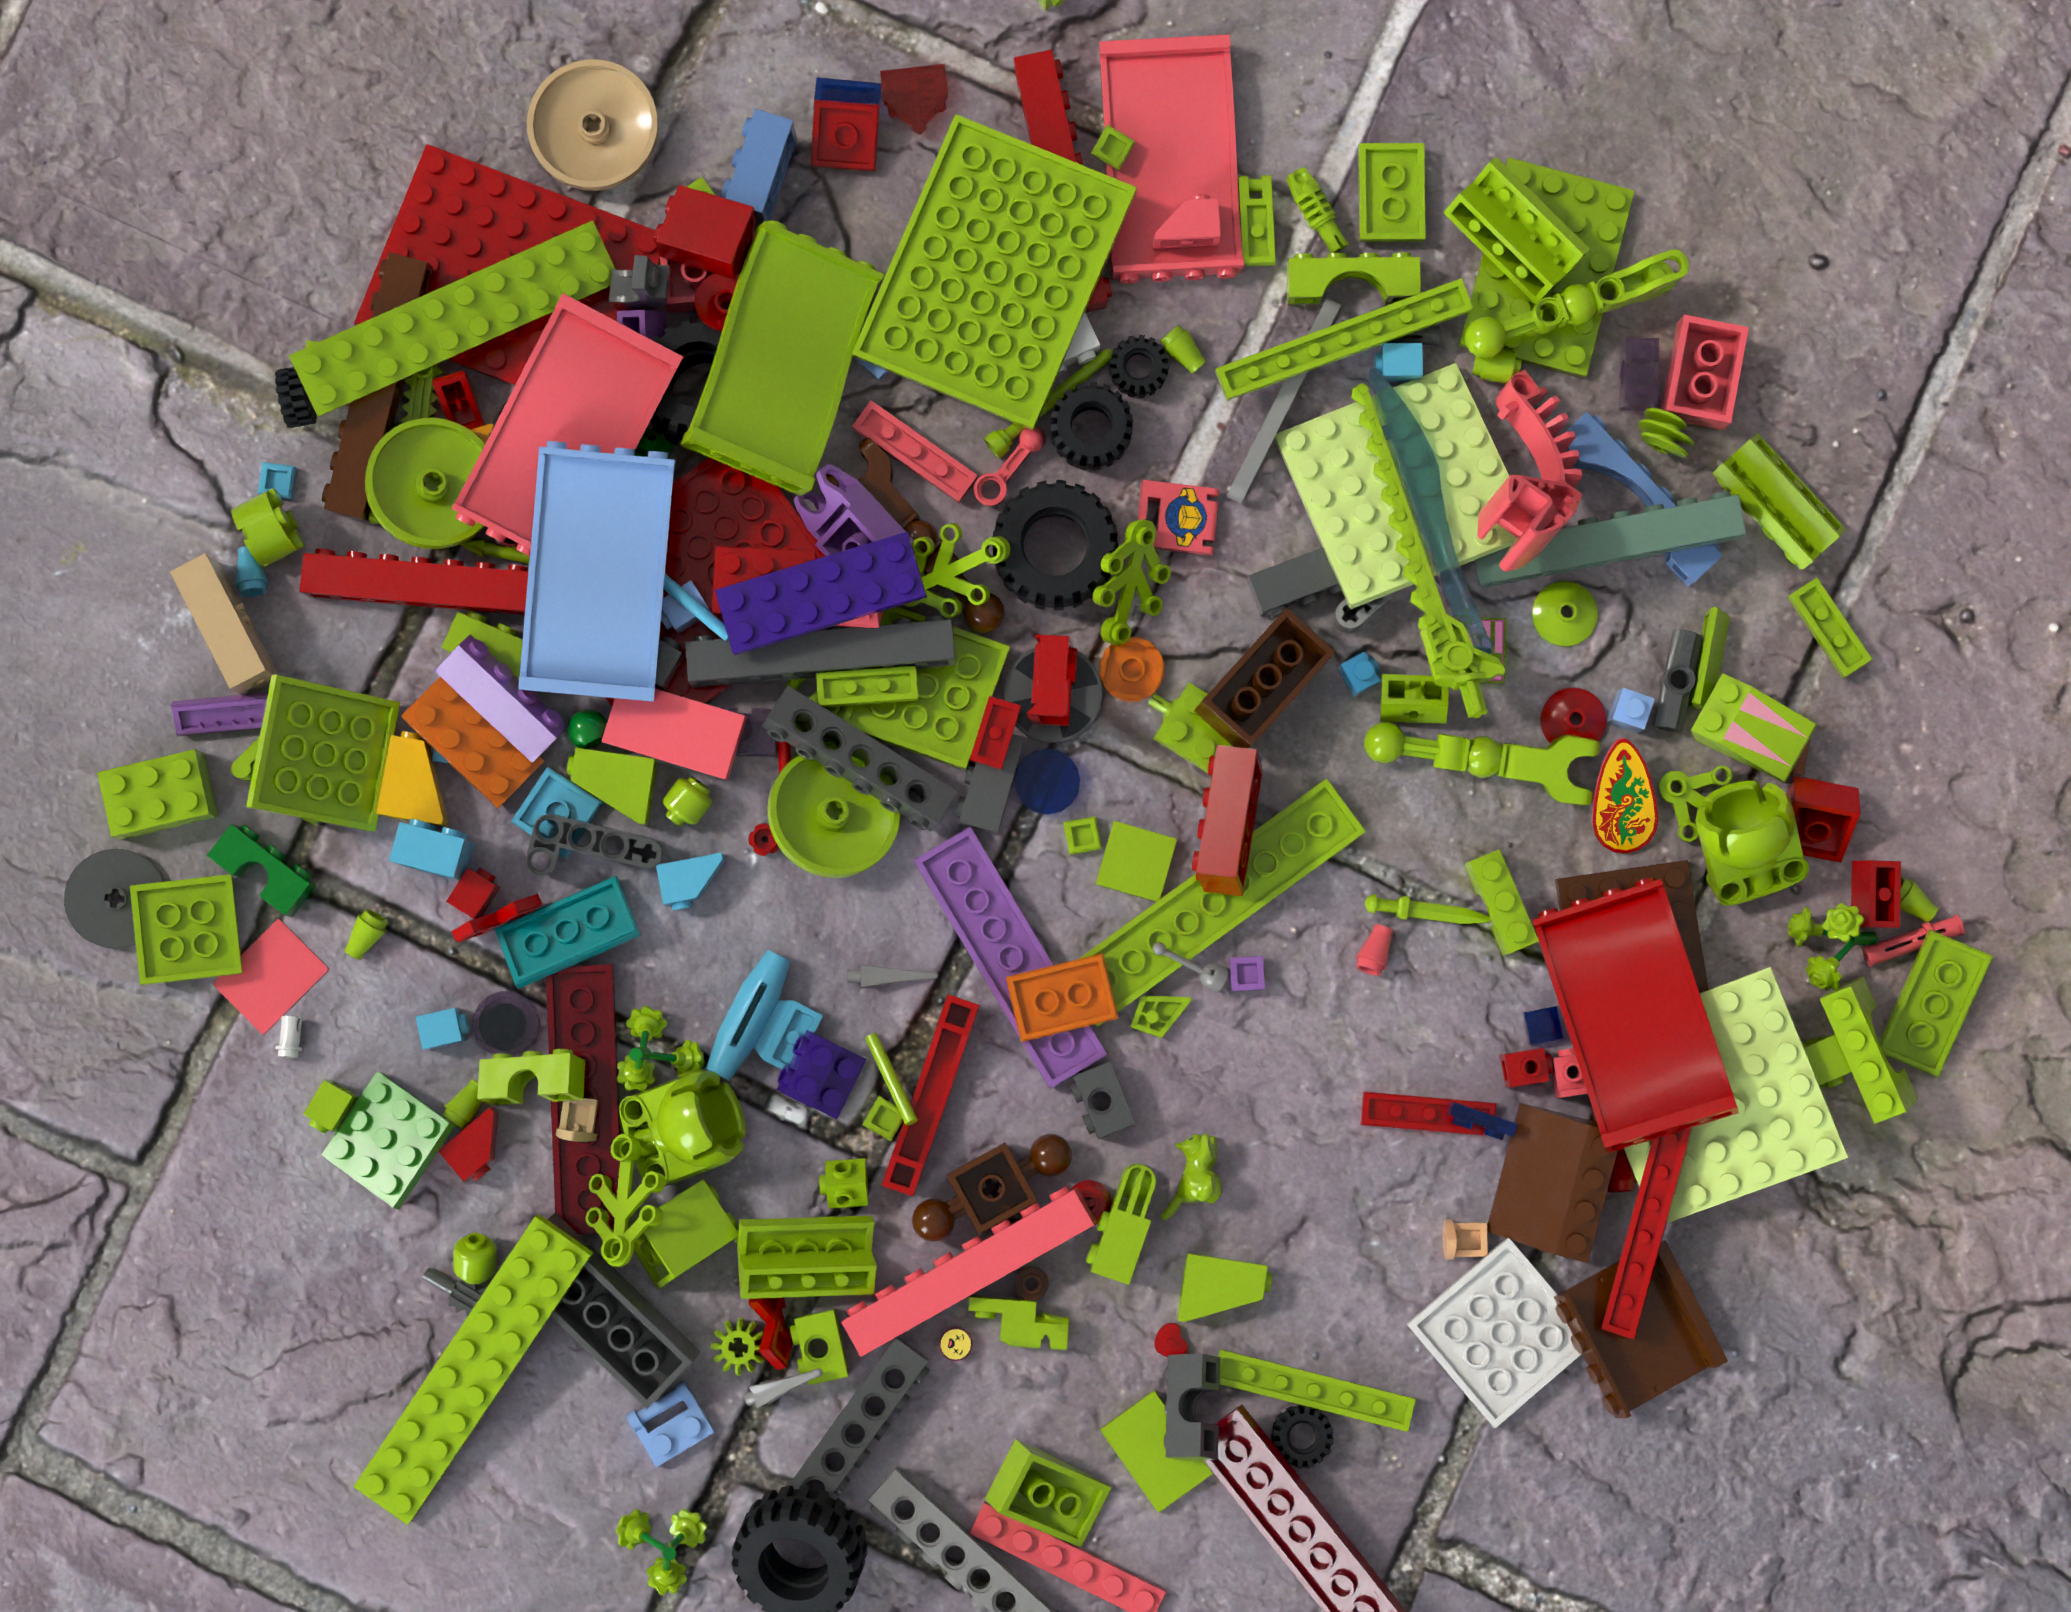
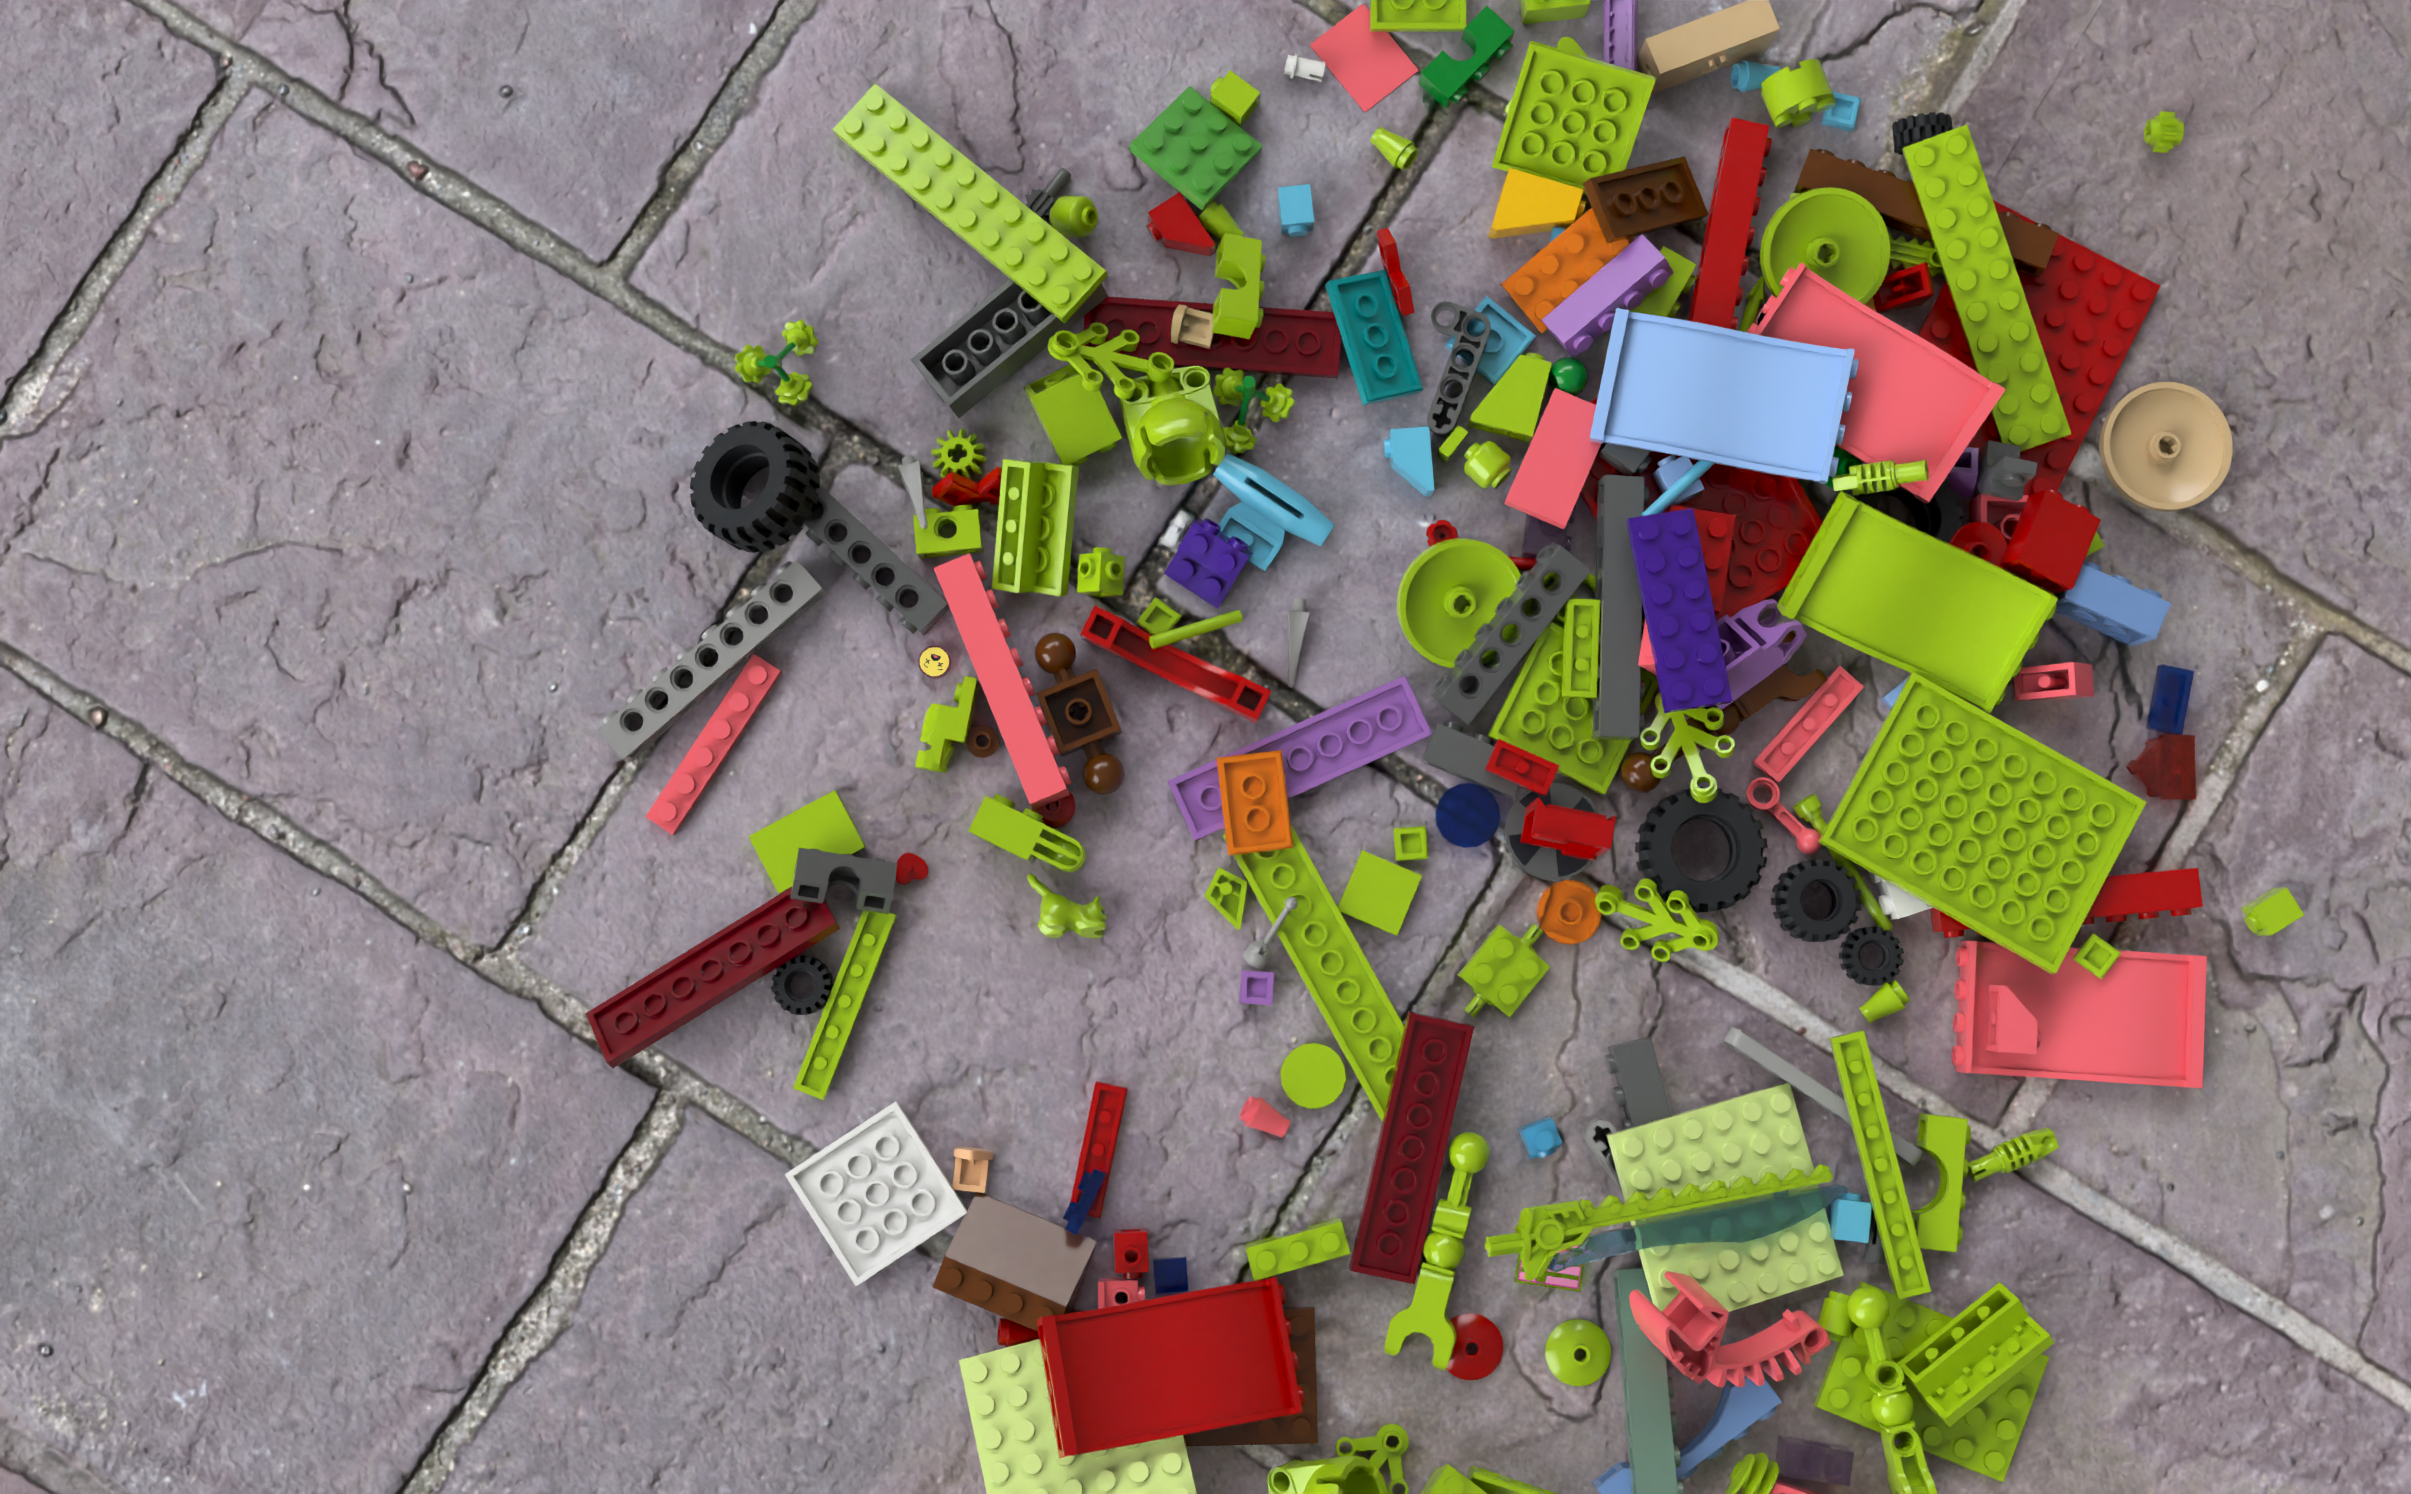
camera: 95 degrees right, 0 degrees up
medium azure brick [389,818,475,880] -> none
red brick [446,867,501,919] -> none
tile [472,991,540,1056] -> none
light blue plate [626,1380,715,1467] -> none
red tile [810,99,880,171] -> none
lime slope [985,1439,1112,1547] -> none
dark grey brick [1070,1061,1136,1139] -> none
coral container [1137,480,1220,556] -> none
lime slope [1177,1252,1272,1322] -> none
brick [1192,745,1263,896] -> none
reddish brown brick [1194,608,1335,749] -> none
lime plate [1238,175,1276,267] -> none
lime plate [1358,143,1426,242] -> none
lime sword [1365,894,1491,924] -> none
lime brick [1380,674,1449,724] -> none
reddish brown panel [1554,1240,1728,1418] -> none
shield [1592,738,1659,854] -> none
red plate [1601,1128,1693,1339] -> none
light blue brick [1606,688,1655,734] -> none
dark grey piece [1652,629,1703,733] -> none
none -> lime tile [1280,1043,1346,1109]
none -> dark red plate [1349,1011,1474,1284]
none -> lime tile [1437,426,1469,464]
none -> reddish brown plate [1583,156,1709,243]
none -> lime hinge [1832,459,1929,496]
none -> coral slope [2014,662,2094,701]
none -> lime gear [2144,111,2184,153]

